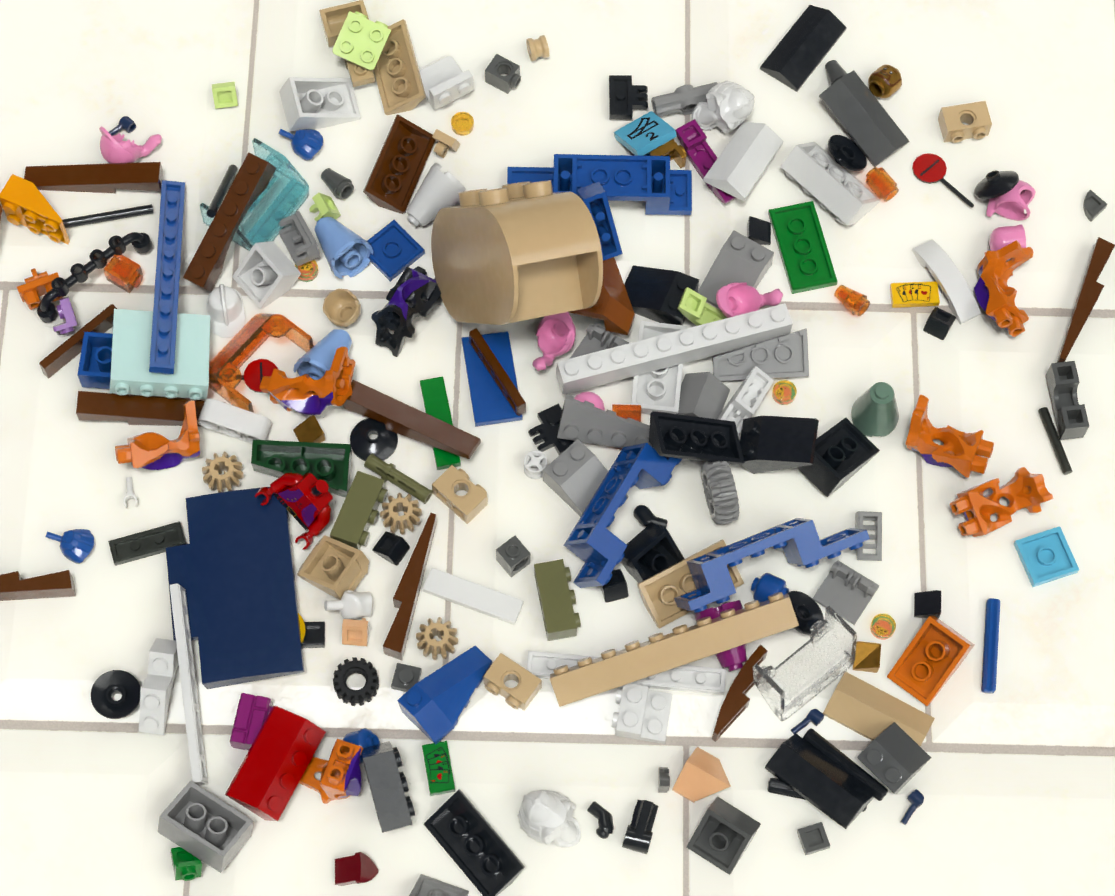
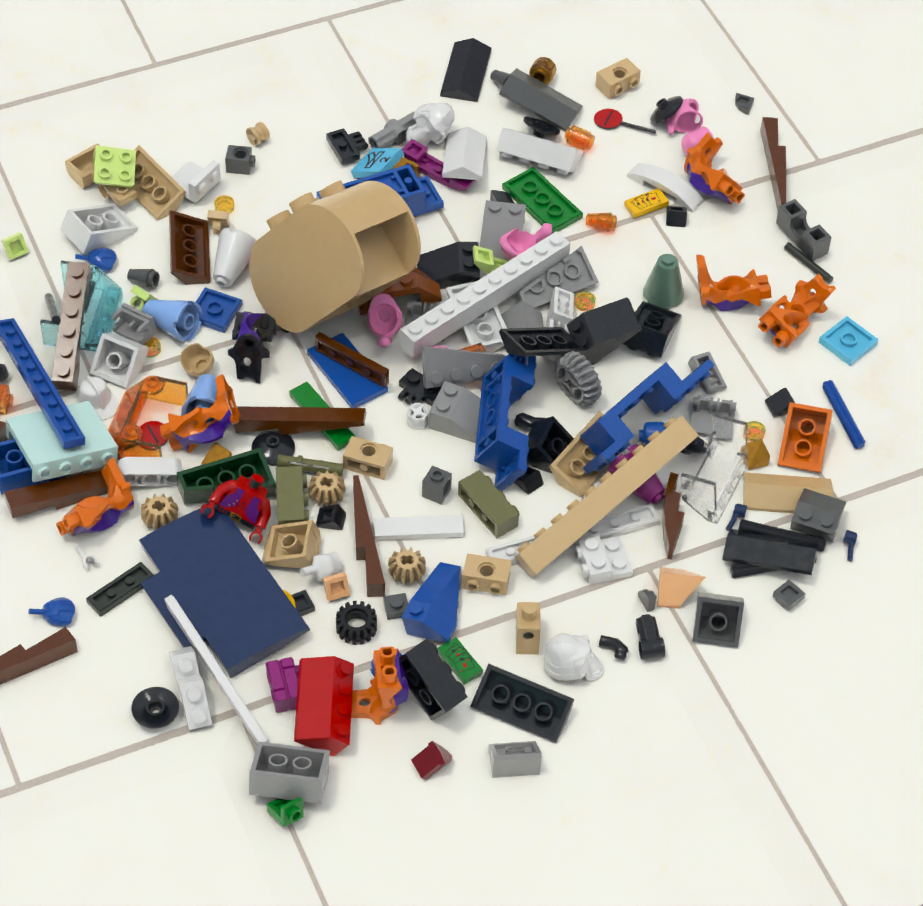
camera: 25 degrees left, 15 degrees down
none -> tan torso [516,602,541,655]

